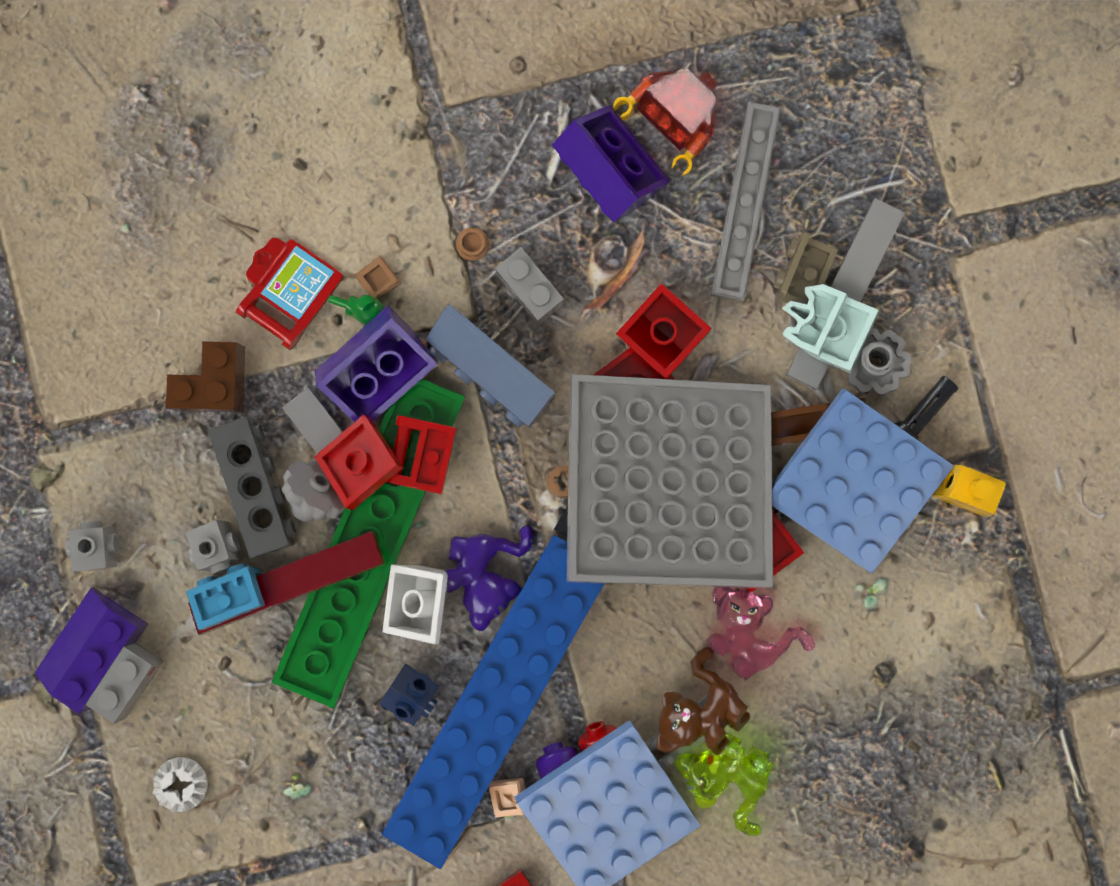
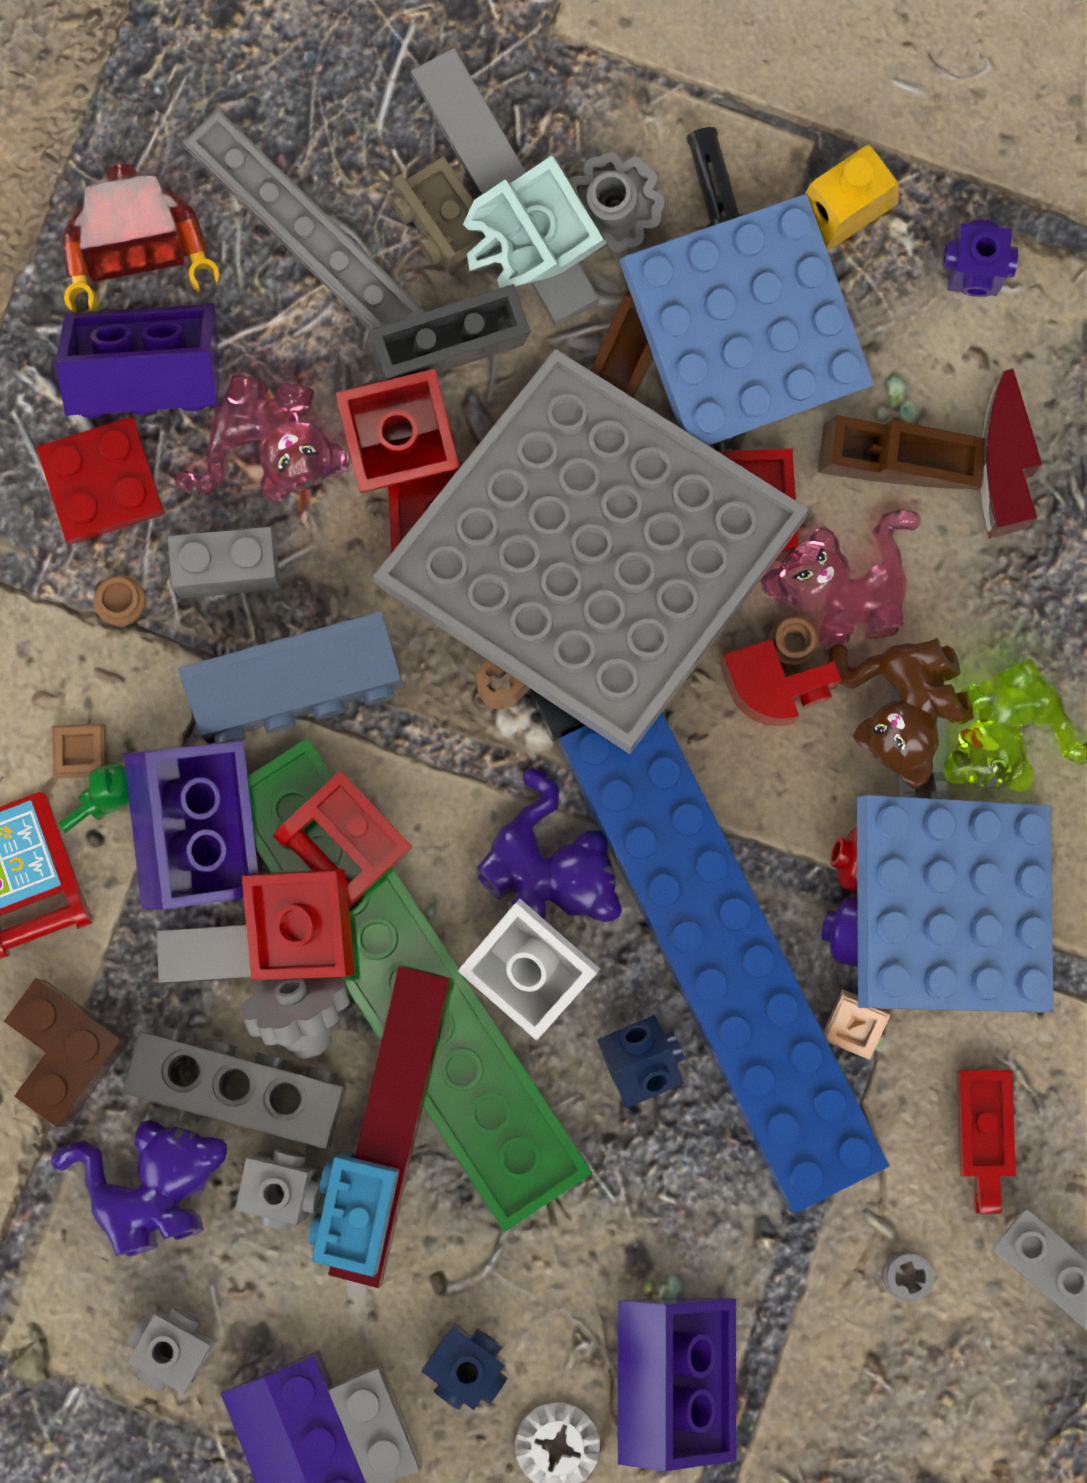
camera: 55 degrees left, 5 degrees down
none -> red plate [36,416,165,545]
none -> dark purple animal [51,1120,227,1257]
none -> clear pink animal [174,375,349,502]
none -> dark grey brick [365,284,531,382]
none -> dark blue brick [421,1322,508,1410]
none -> dark purple slope [617,1298,737,1471]
none -> red brick [719,639,841,726]
none -> medium nougat plate [768,615,820,667]
none -> reddish brown slope [818,415,985,490]
none -> dark purple brick [943,219,1018,297]
none -> dark red slope [980,368,1042,539]

